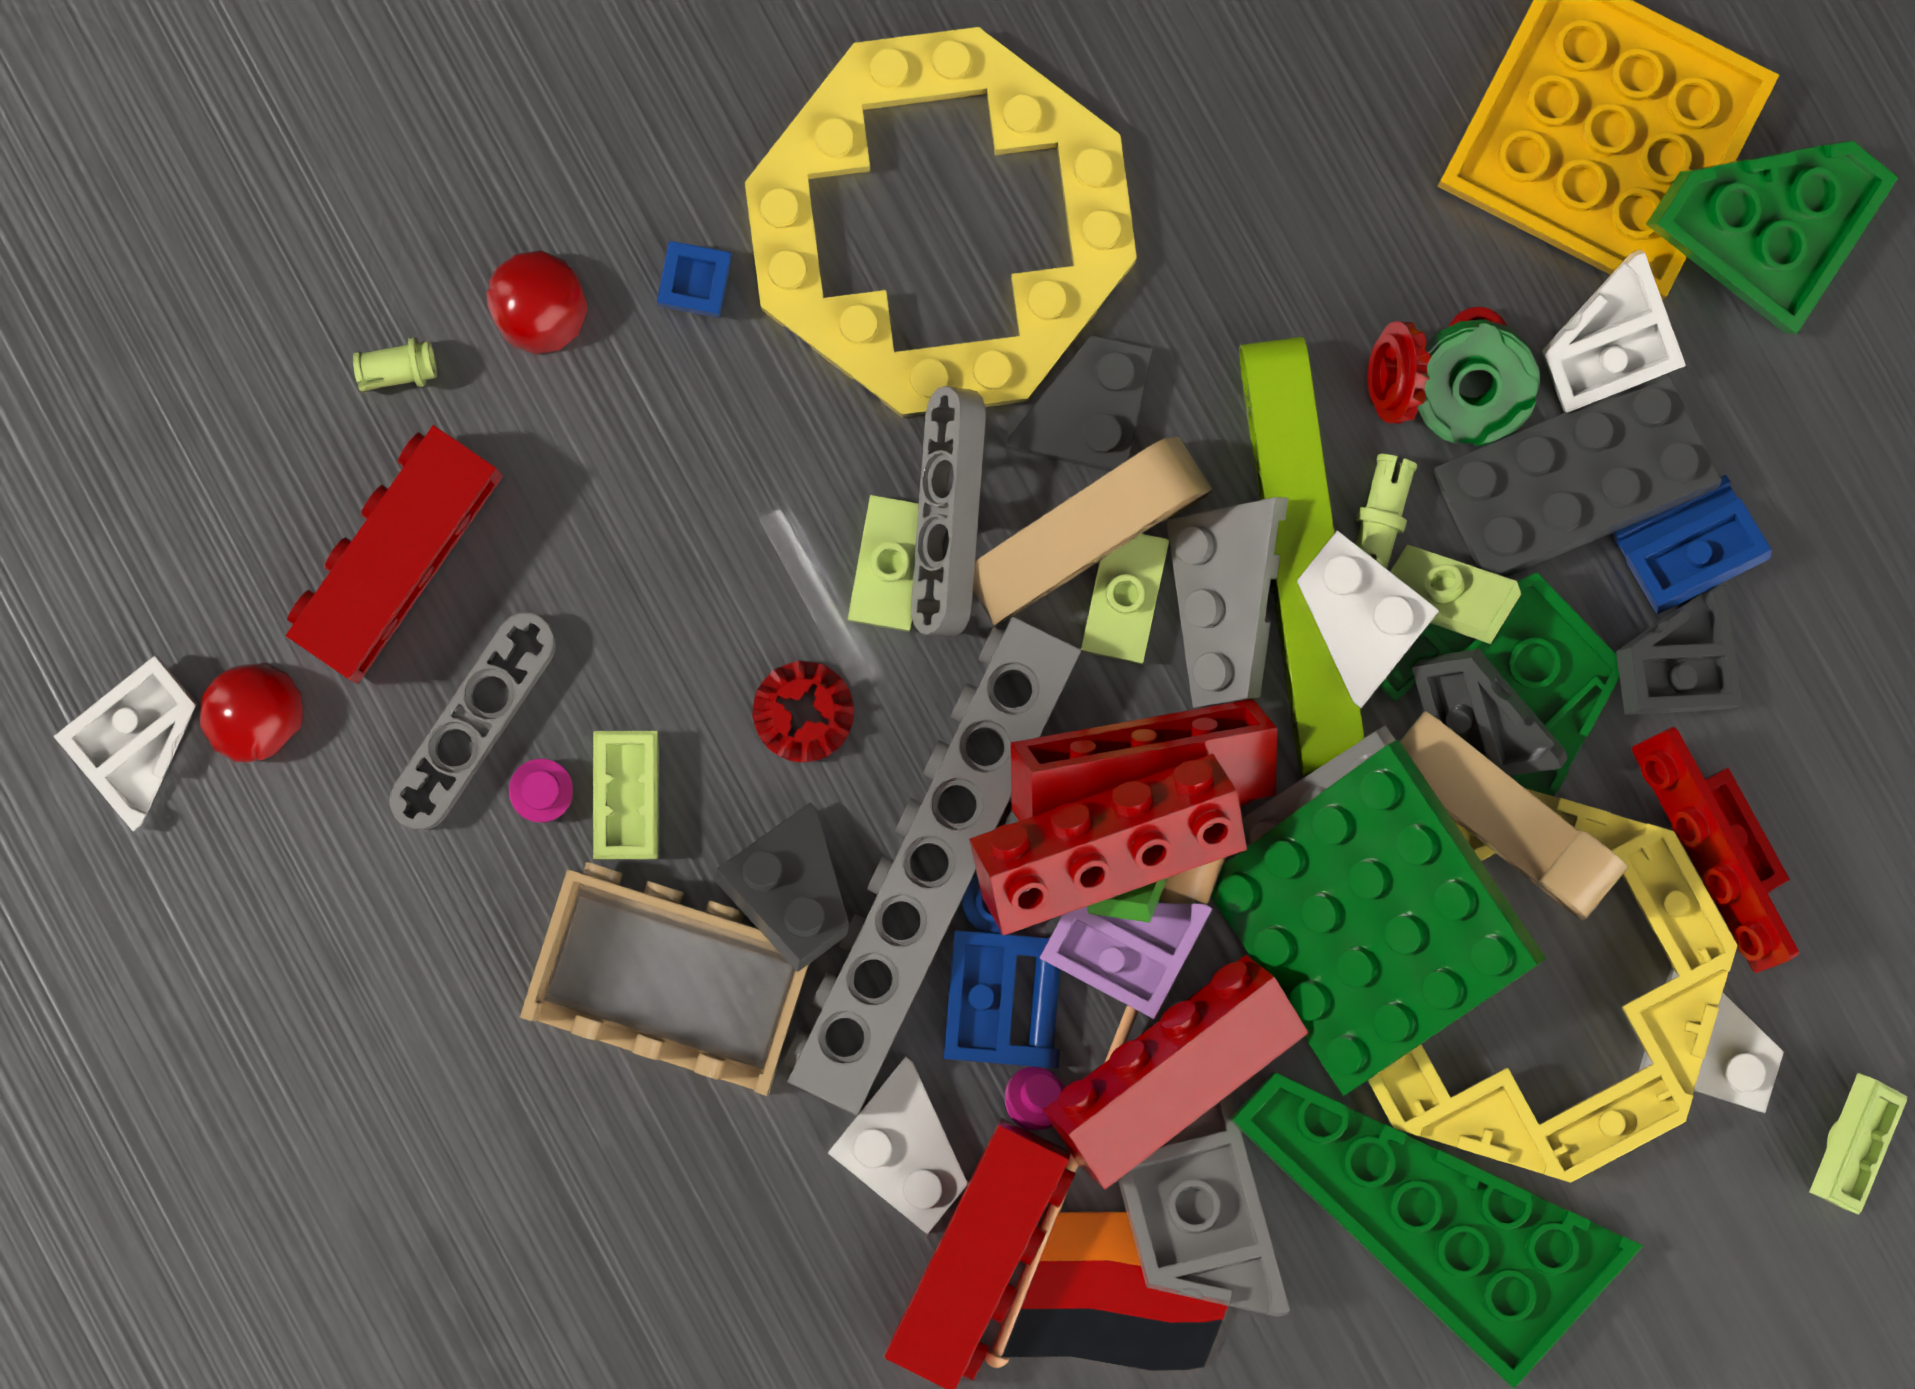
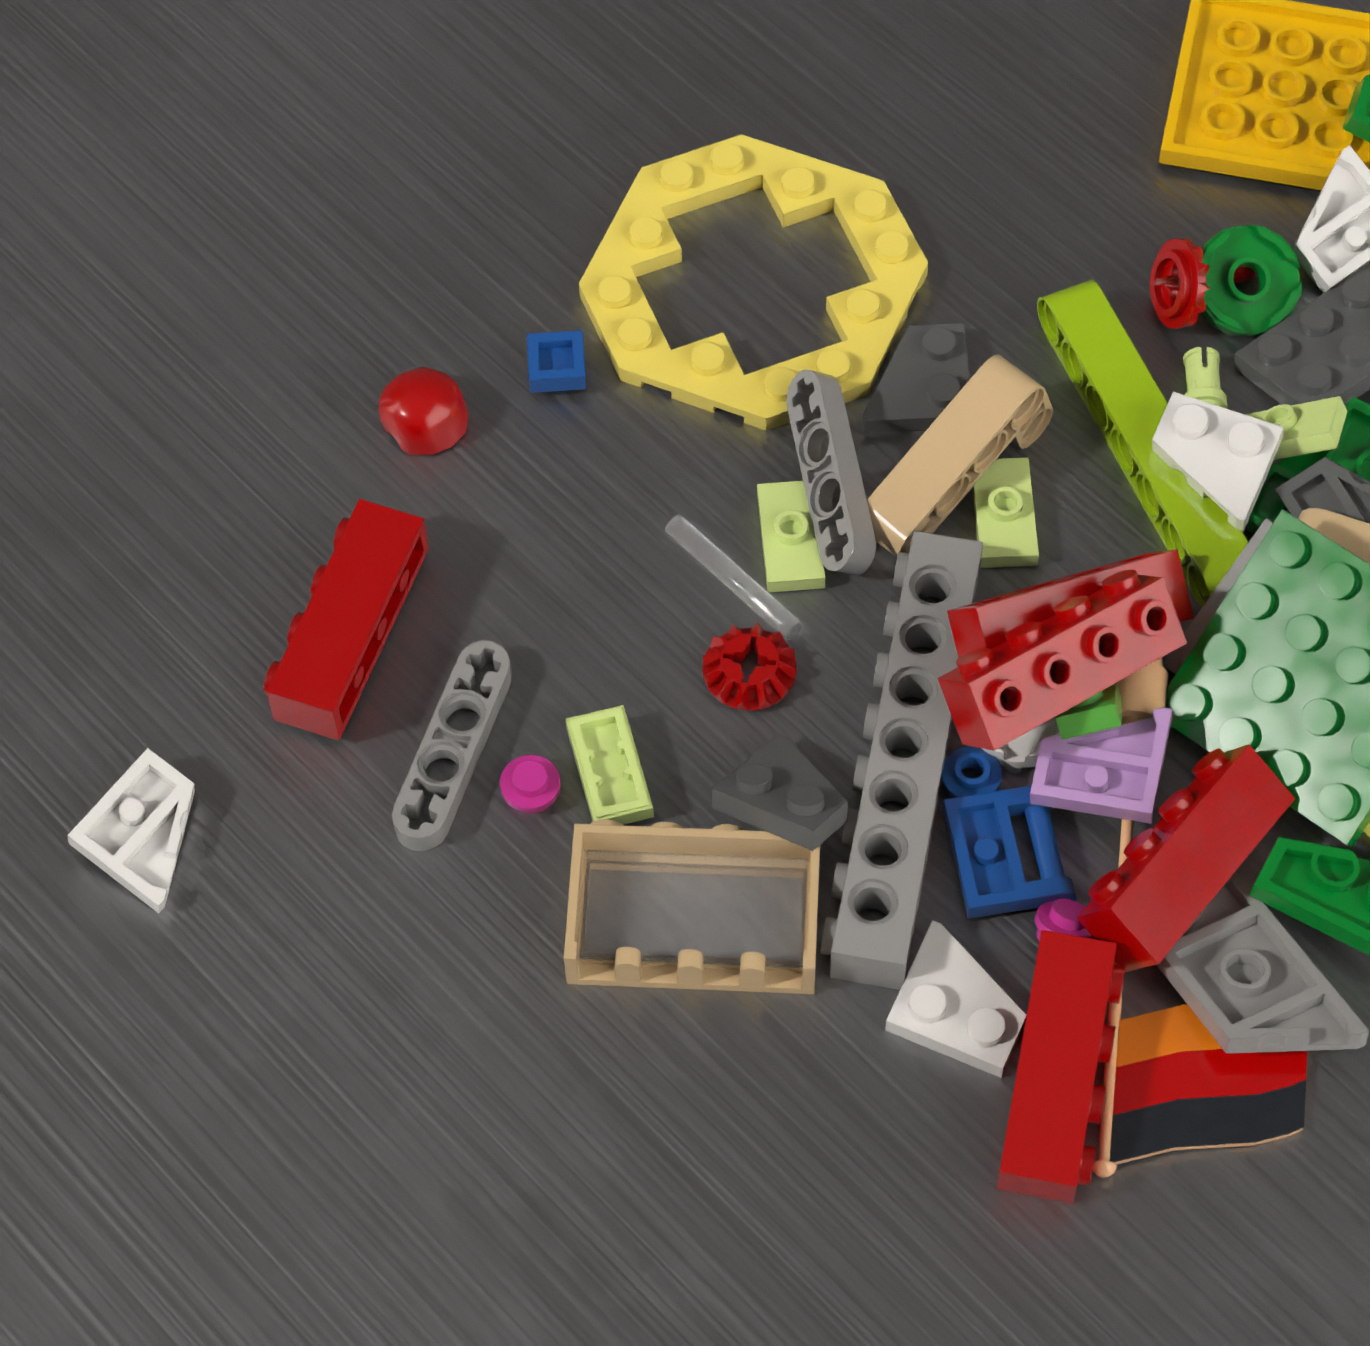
camera: 10 degrees left, 25 degrees down
red hair [200,663,303,762] -> none
yellowish green pin [353,337,437,393] -> none
light grey wing [1167,497,1288,708] -> none

